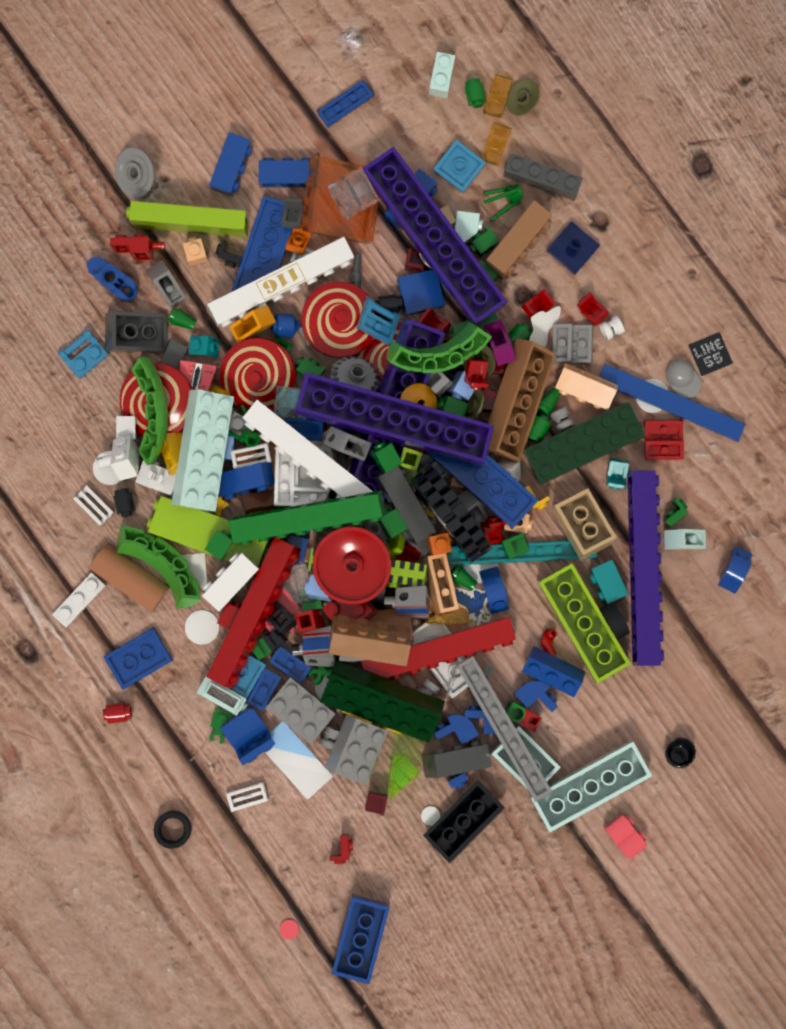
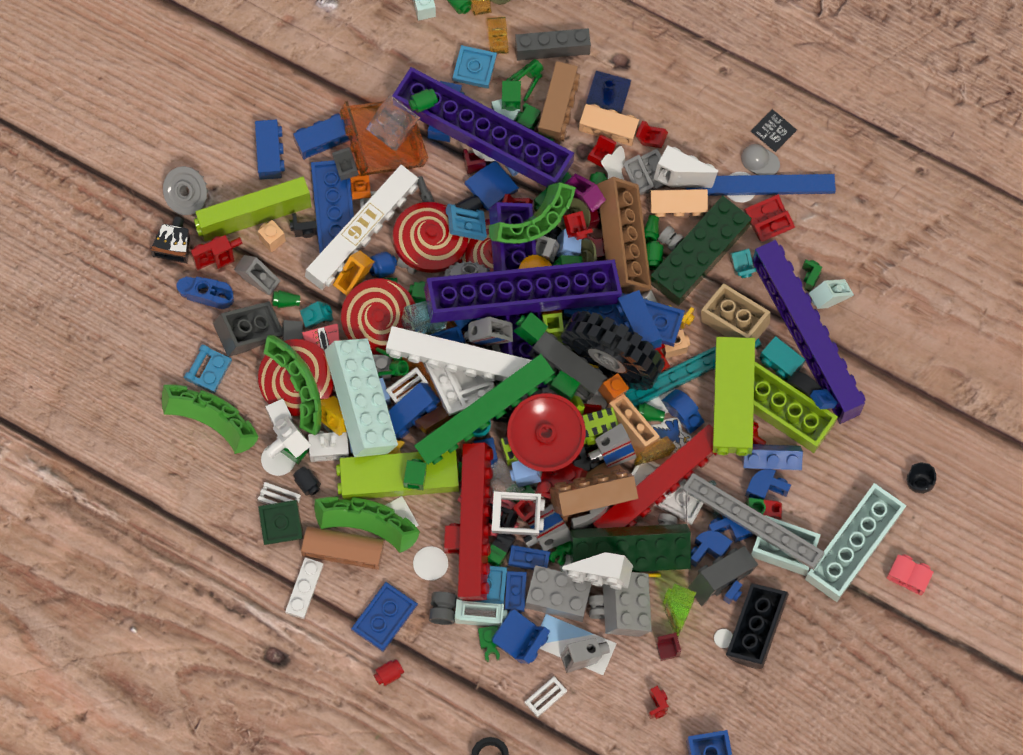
camera: 25 degrees left, 15 degrees down
white wedge [202,552,260,611] -> none
blue tile [317,80,374,128] -> none
green panel [501,533,529,560] -> none
white wheel [599,316,625,341] -> none
blue brick [718,546,752,593] -> none
none -> torso [151,217,190,264]
none -> bright green brick [162,385,258,454]
none -> dark green plate [258,500,304,545]
none -> green brick [408,89,438,113]
none -> dark grey wheel [429,592,457,625]
none -> white window [492,491,545,536]
none -> green brick [502,81,521,111]
none -> light grey torso [560,638,610,673]
none -> white slope [562,552,633,590]
none -> light nougat brick [579,104,639,146]
none -> blue brick [616,290,662,349]
none -> white slope [654,146,718,188]
none -> lime brick [713,337,755,456]
none -> blue plate [810,389,838,409]

